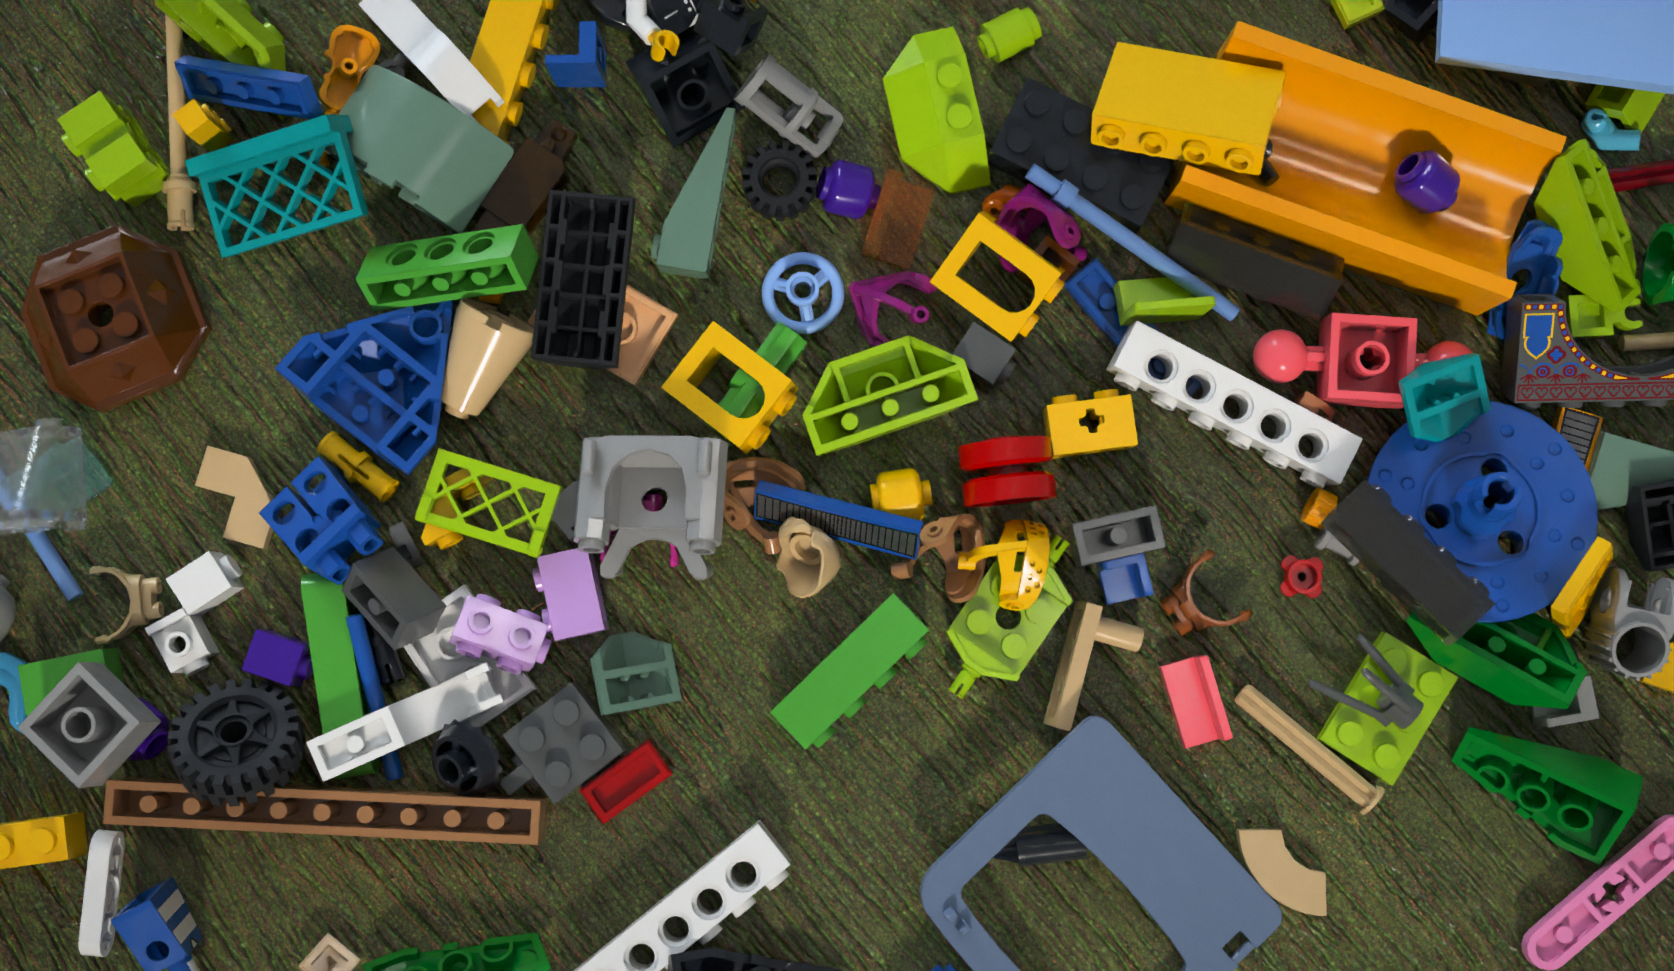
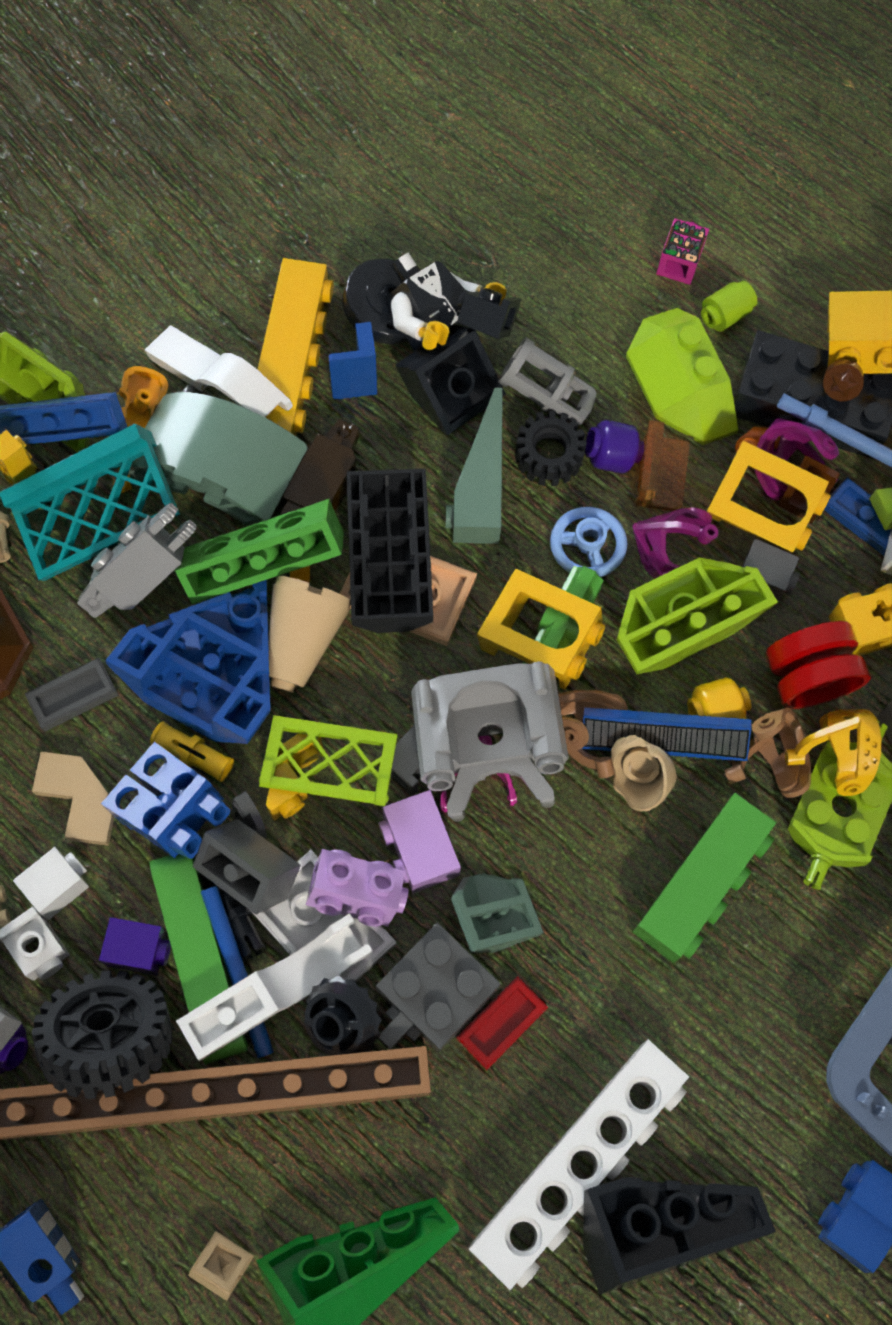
camera: 15 degrees left, 15 degrees down
none -> dark grey tile [25,658,119,732]
none -> light grey hinge [77,503,197,618]
none -> reddish brown tile [823,359,864,401]

